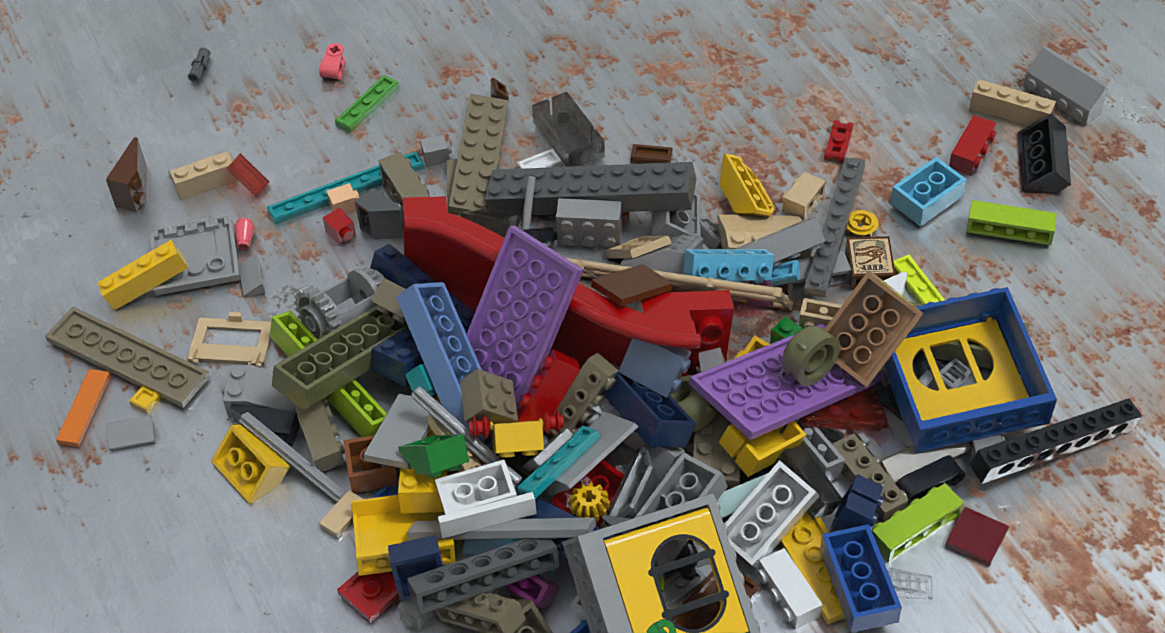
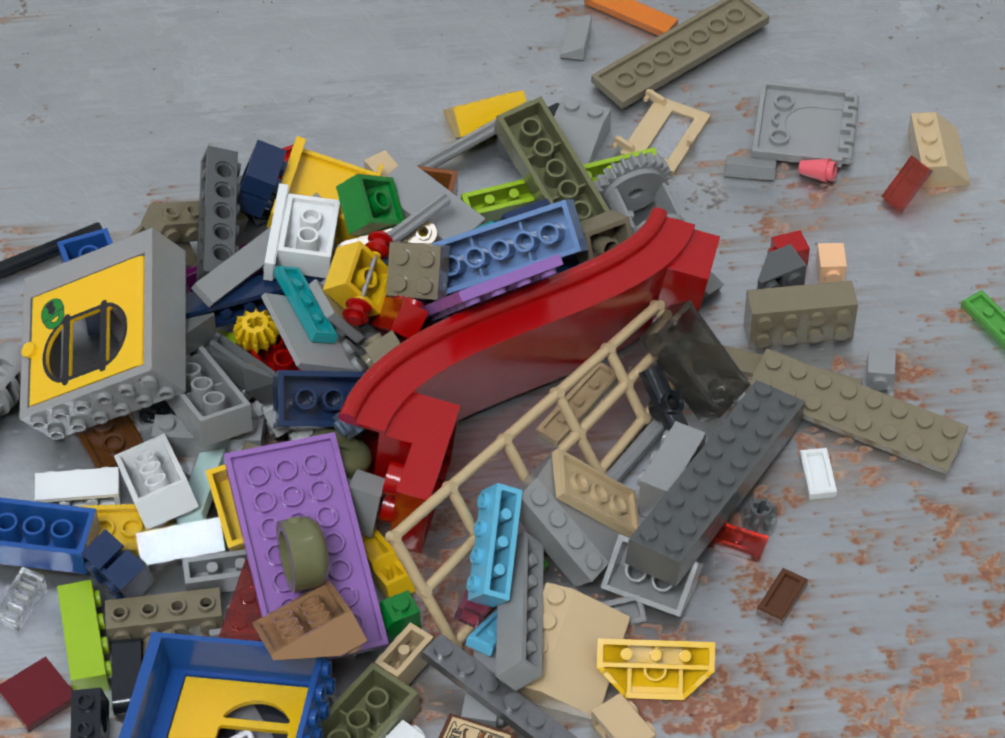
camera: 110 degrees right, 0 degrees up
yellow brick [97,240,189,310] -> none
reddish brown slope [106,137,147,212] -> none
yellow tile [129,386,162,414] -> none
teal tile [267,151,425,225] -> none
dark tan brick [294,397,345,472] -> none
reddish brown slope [491,77,509,100] -> none
light grey bar [521,176,536,230] -> none
clear smoke piece [532,92,605,167] -> none
reddish brown tile [591,264,673,307] -> none

